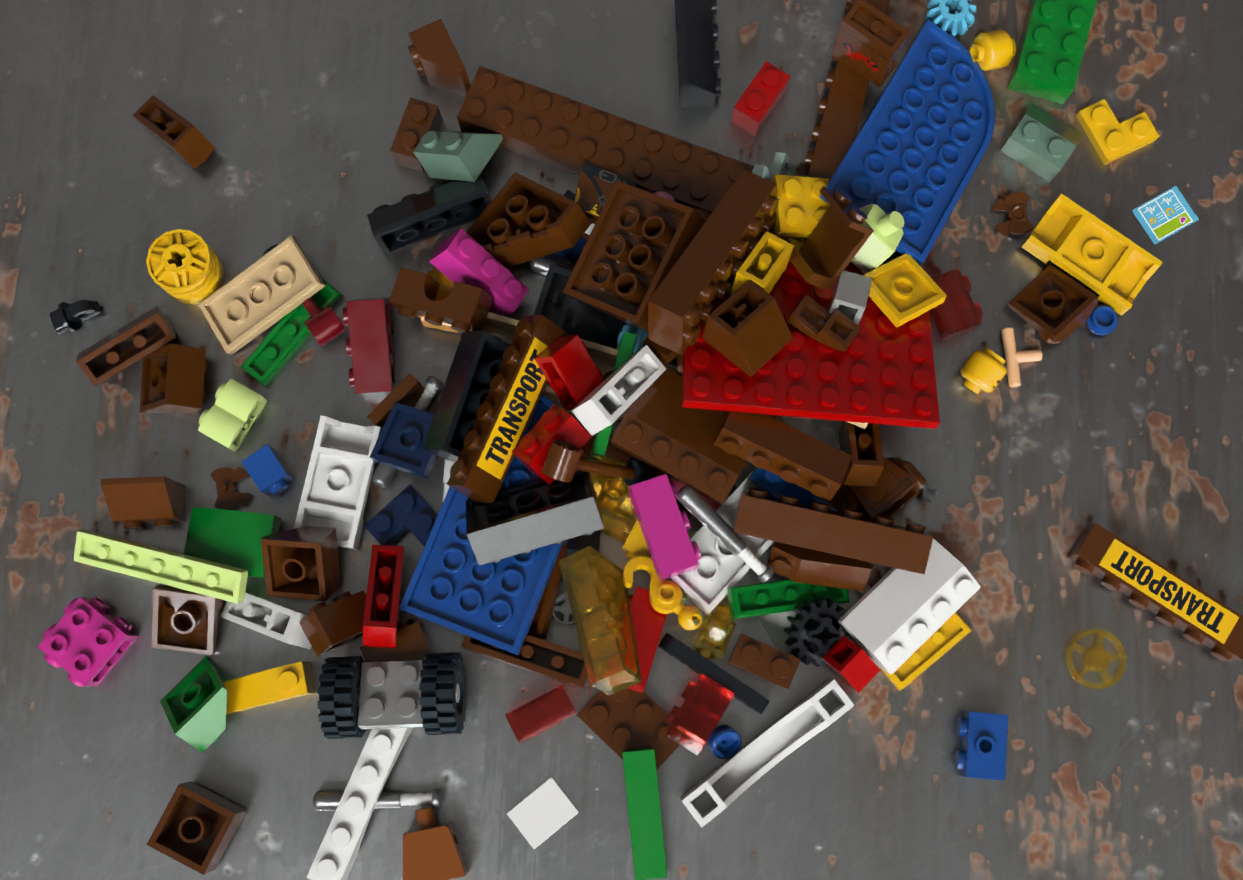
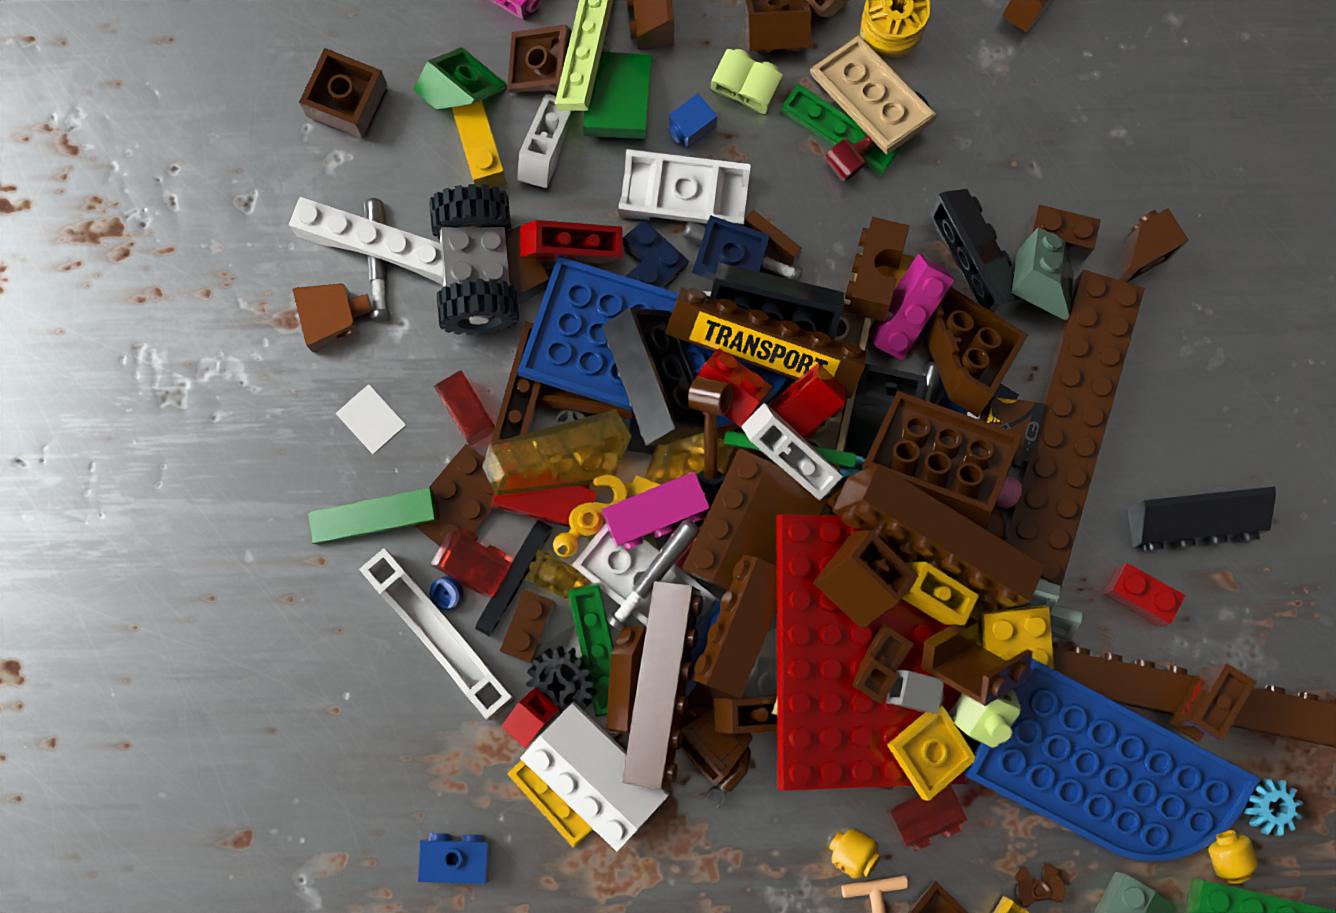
camera: 85 degrees right, 0 degrees up
reddish brown piece [211,467,252,510] -> none
reddish brown slope [261,526,341,601] -> none
reddish brown brick [300,590,366,657] -> none
dark red wedge [343,297,397,394] -> none

